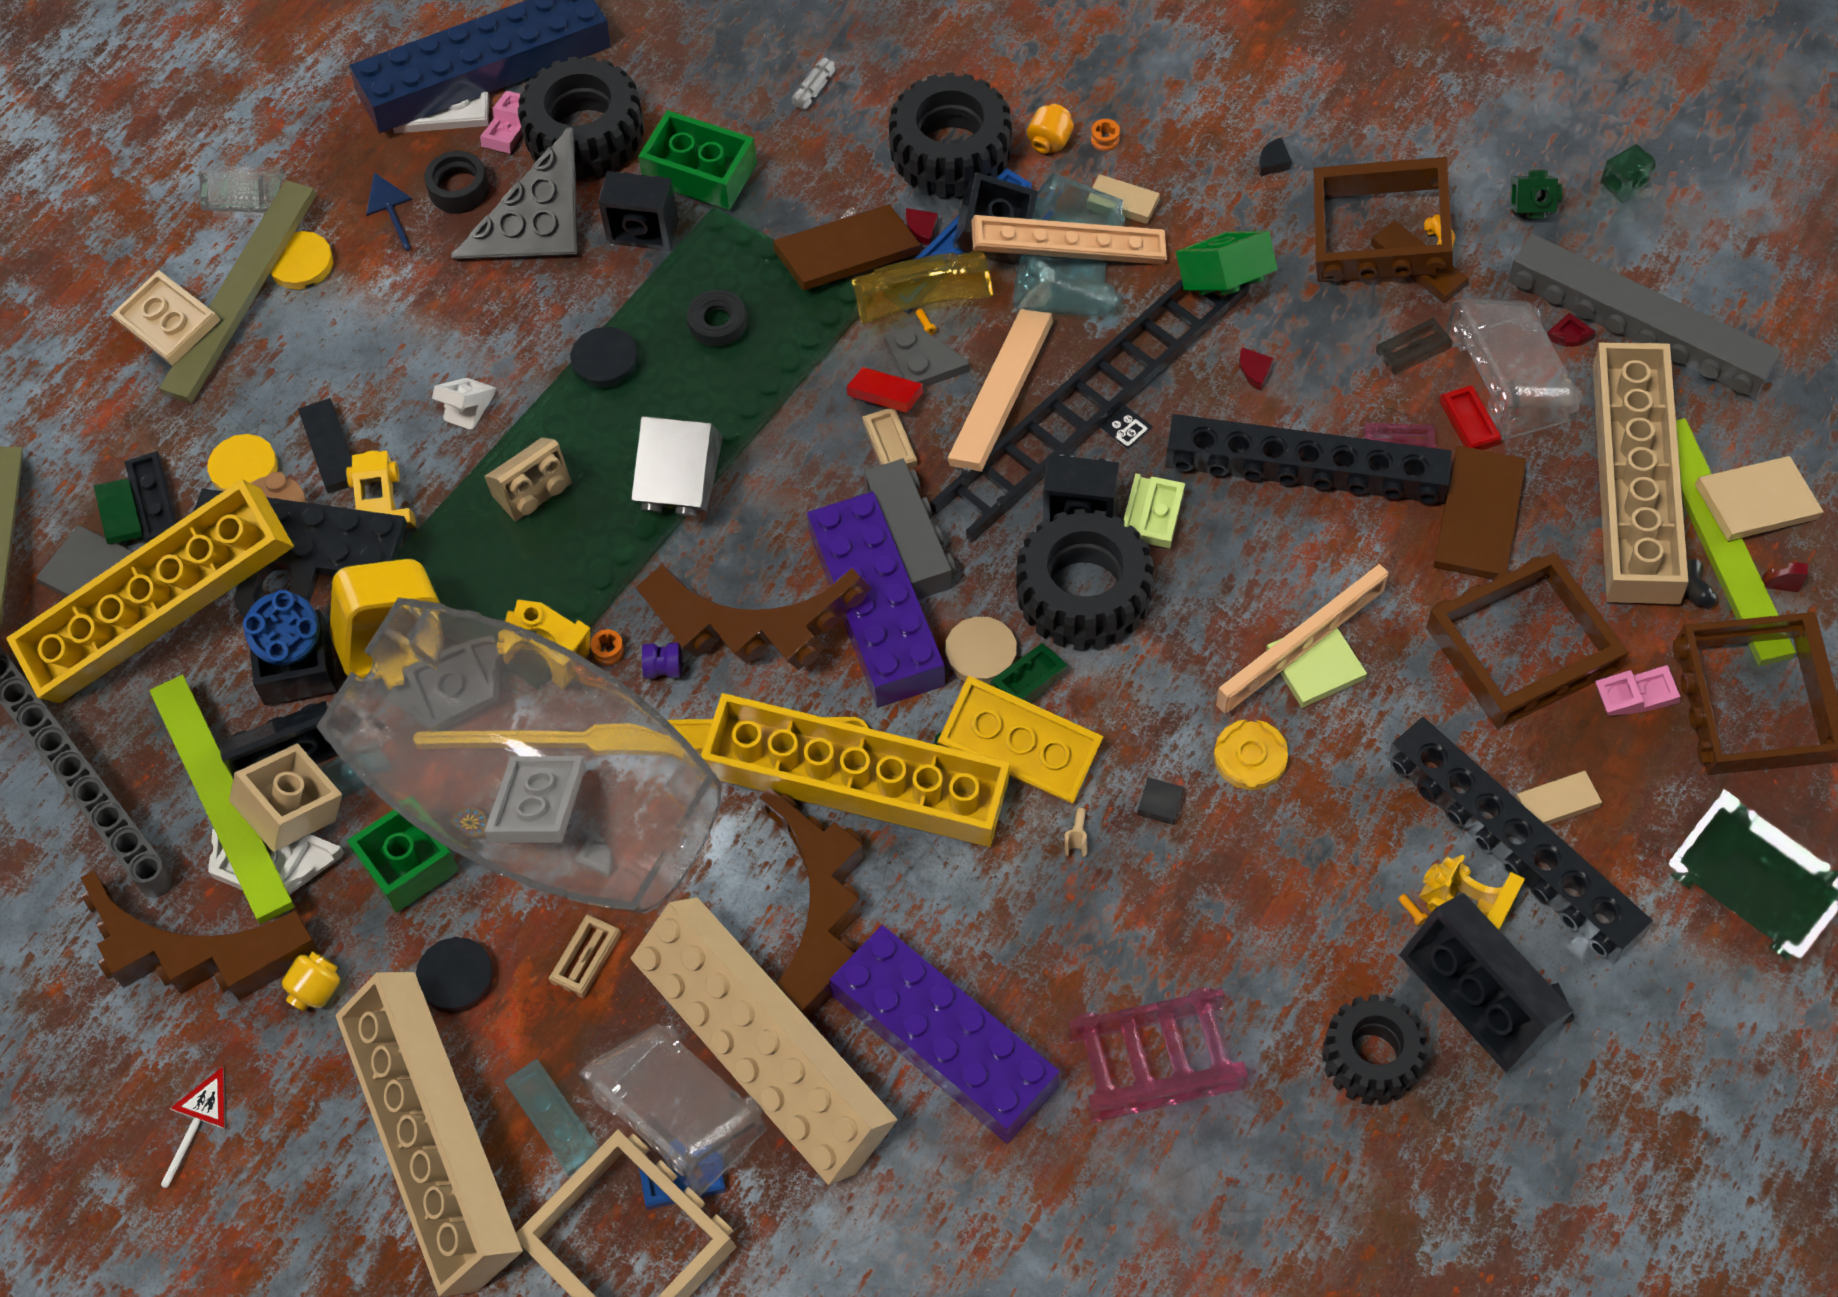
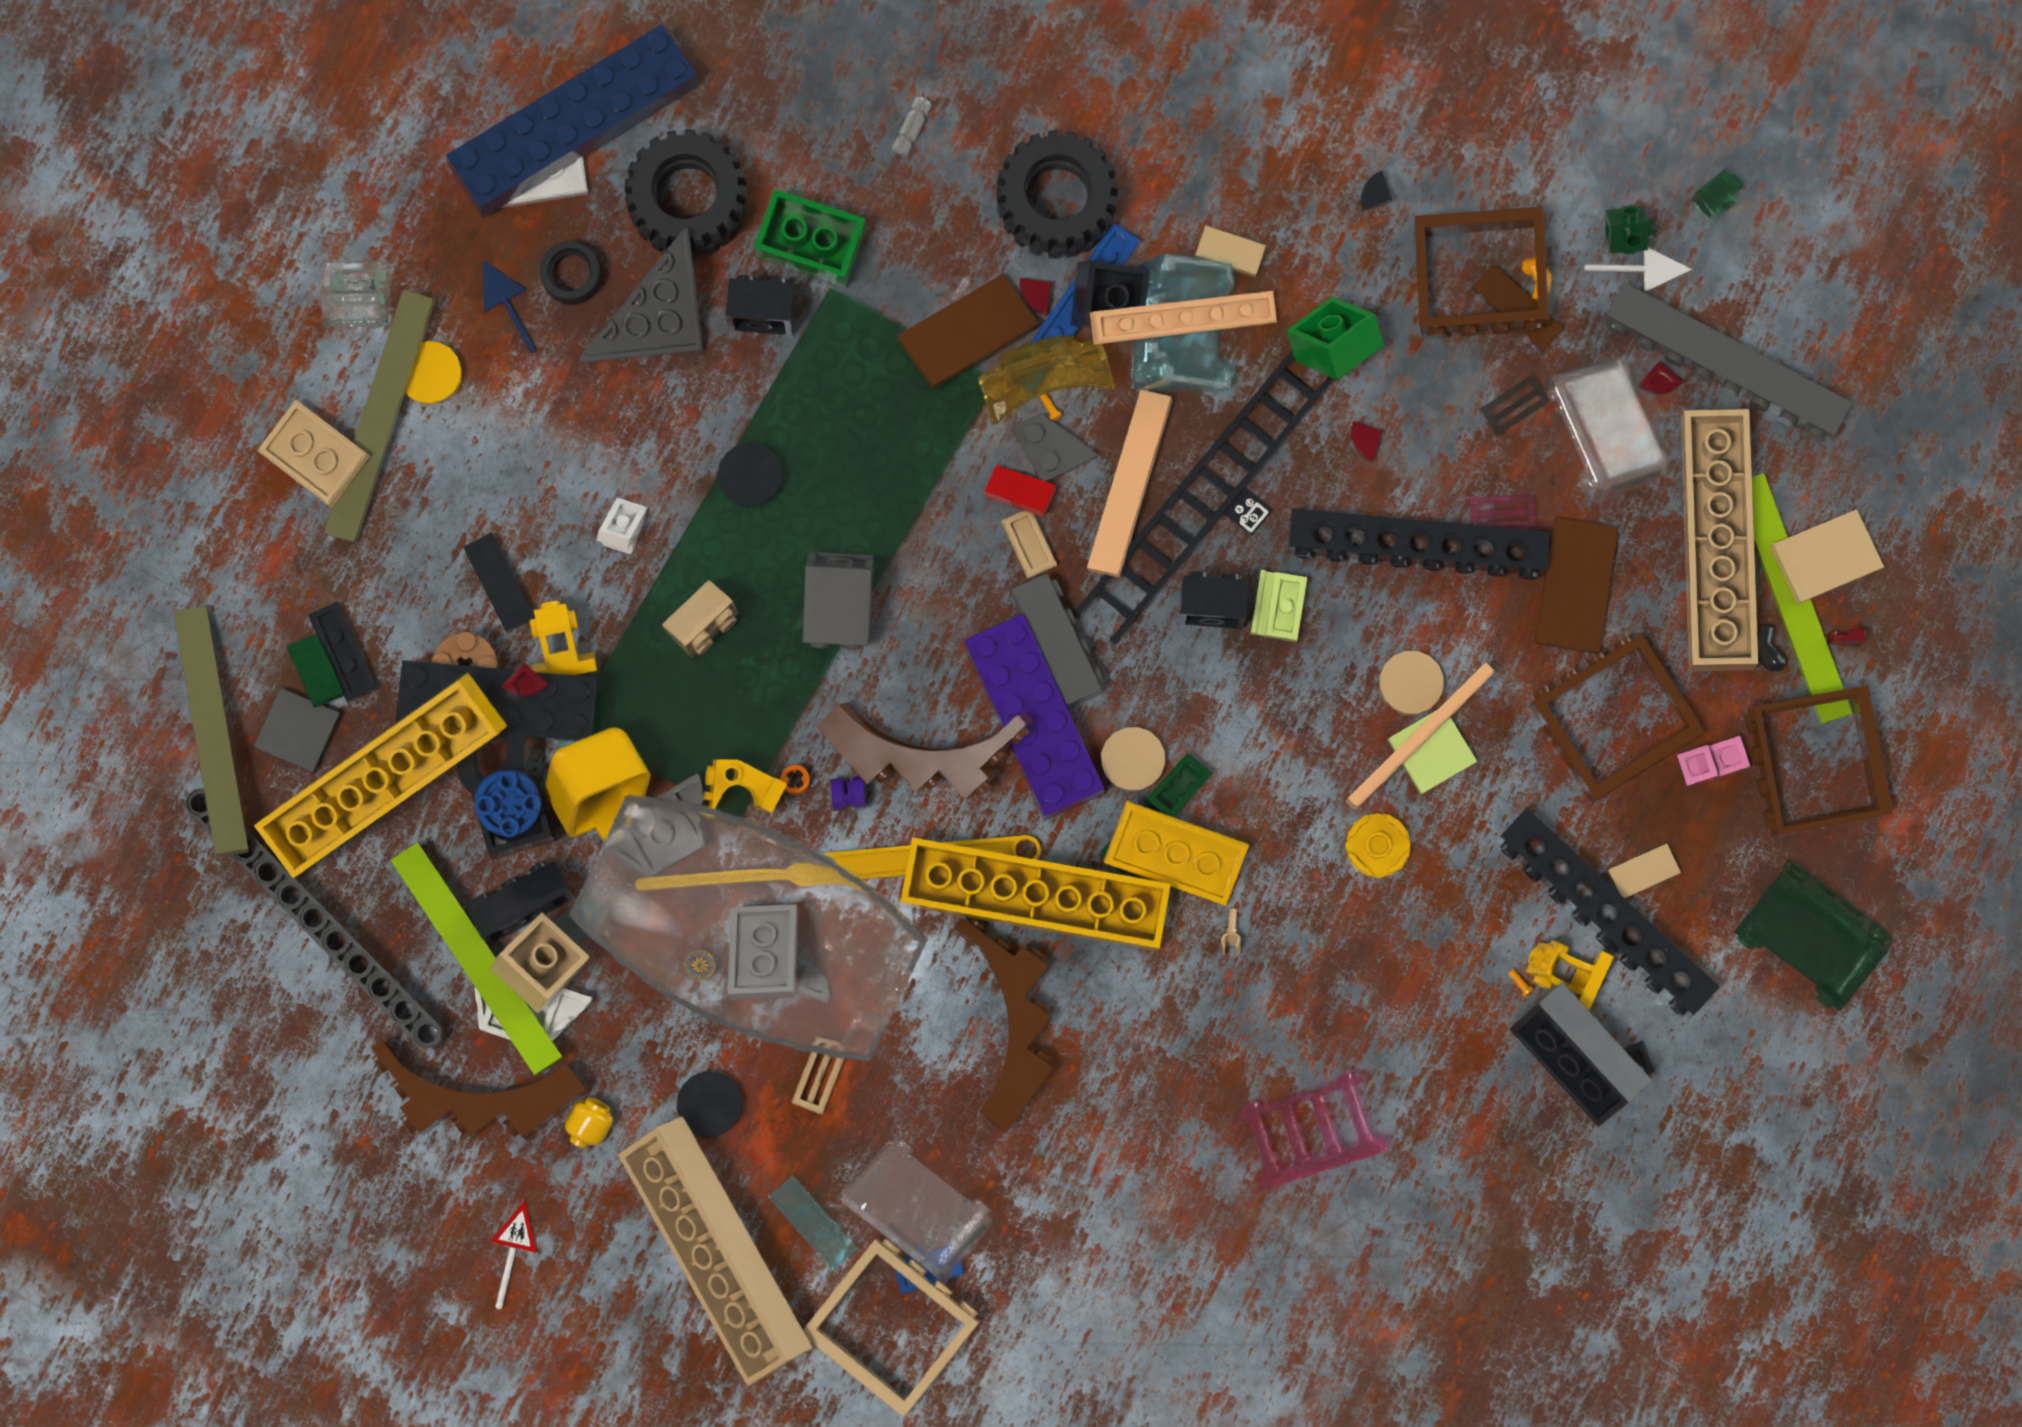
camera: 10 degrees left, 20 degrees up
yellow tile [207,434,278,491] -> none
green brick [346,798,459,913] -> none
bright pink slope [480,91,523,154] -> none
tan brick [630,897,898,1185] -> none
black tyre [687,290,747,346] -> none
dark purple brick [829,925,1060,1144] -> none
black tyre [1016,509,1154,650] -> none
light orange head [1026,104,1074,154] -> none
orange bush [1091,119,1120,151] -> none
black tile [1137,777,1184,825] -> none
black tyre [1322,995,1428,1105] -> none
red tile [1439,385,1502,450] -> none
none -> dark red tile [502,663,549,696]
none -> tan tile [1379,651,1444,715]
none -> white piece [1584,248,1692,292]

